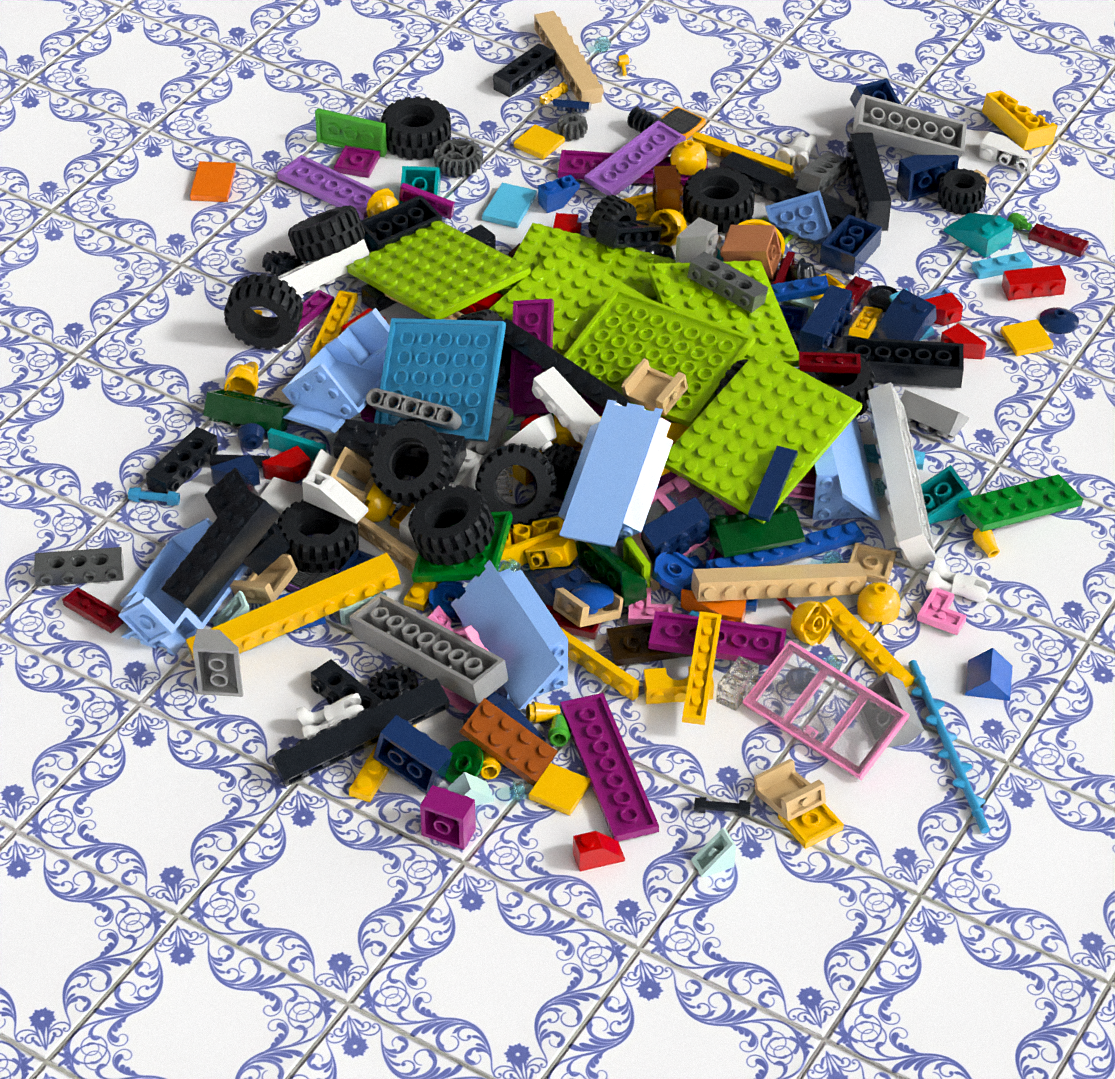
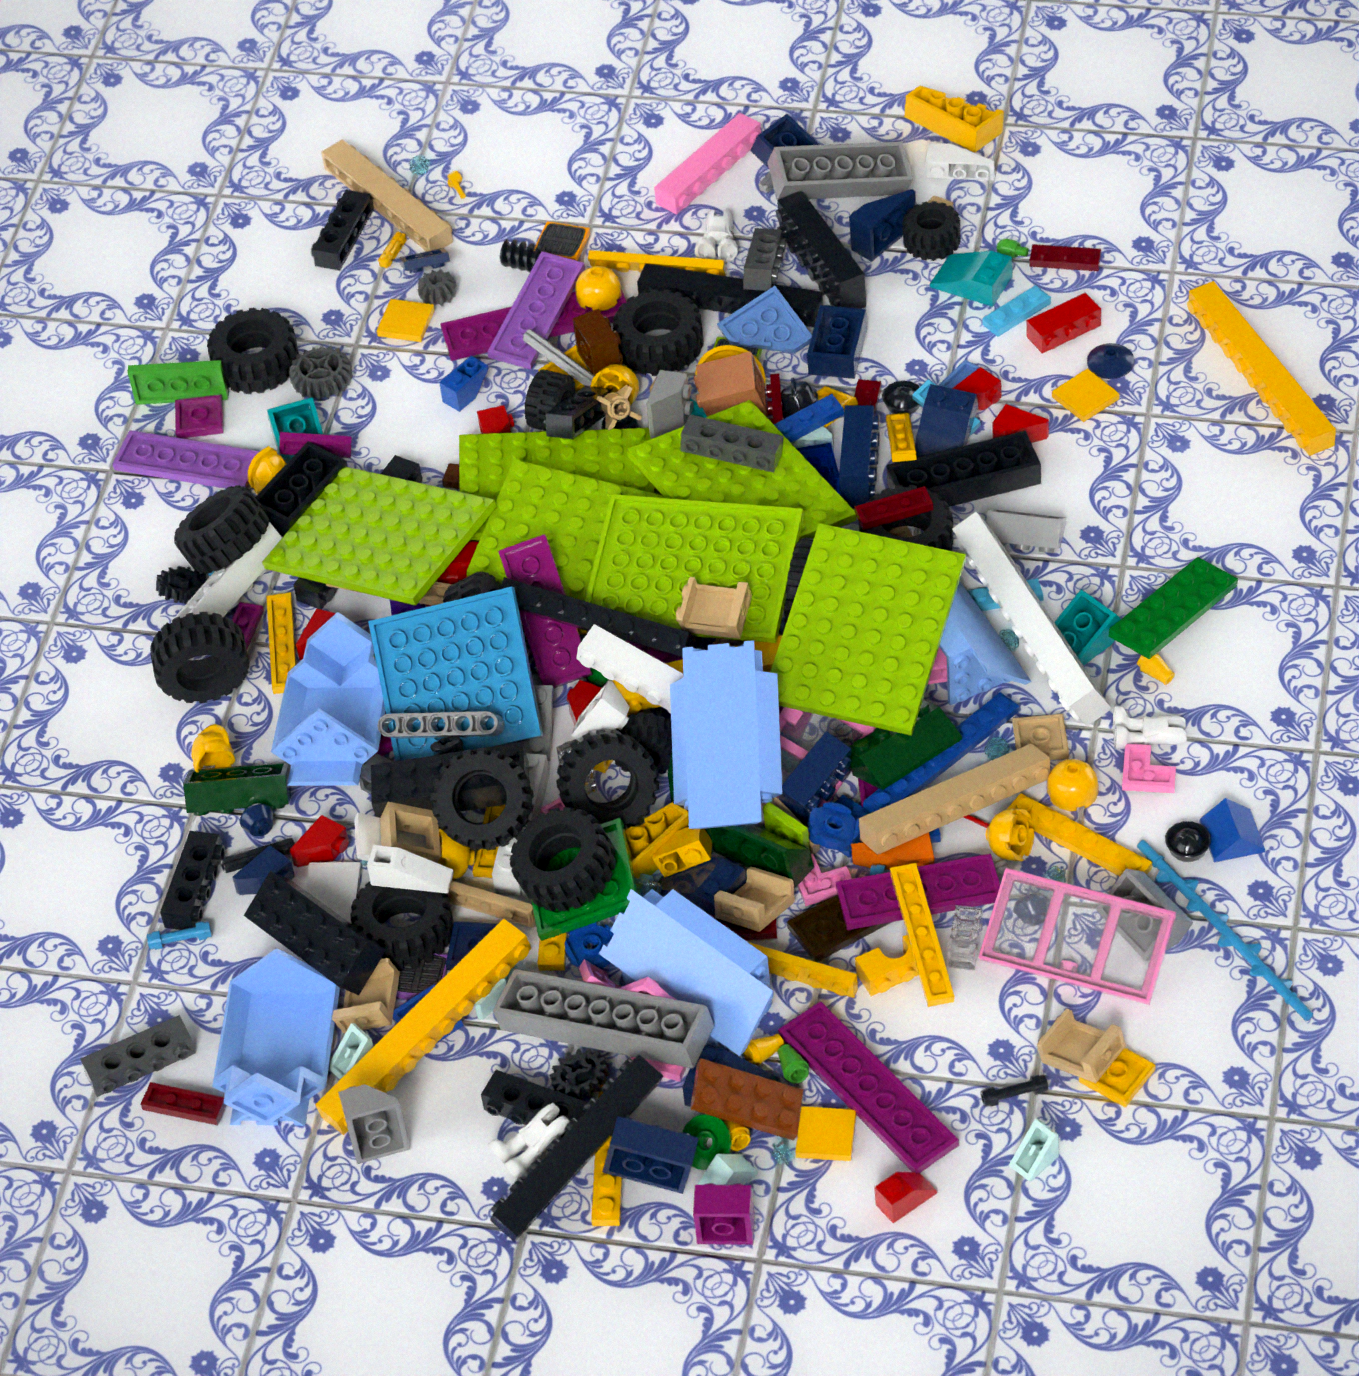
camera: 15 degrees left, 5 degrees up
black brick [161,487,280,617] -> none
orange tile [190,161,236,202] -> none
teal tile [268,428,327,461] -> none
medium azure tile [482,183,537,228] -> none
blue dish [571,582,614,614] -> none
dark blue tile [748,446,798,522] -> none
none -> light grey axle [523,329,594,387]
none -> tan brick [596,385,642,430]
none -> bright pink brick [654,113,761,215]
none -> black hat [1165,821,1211,862]

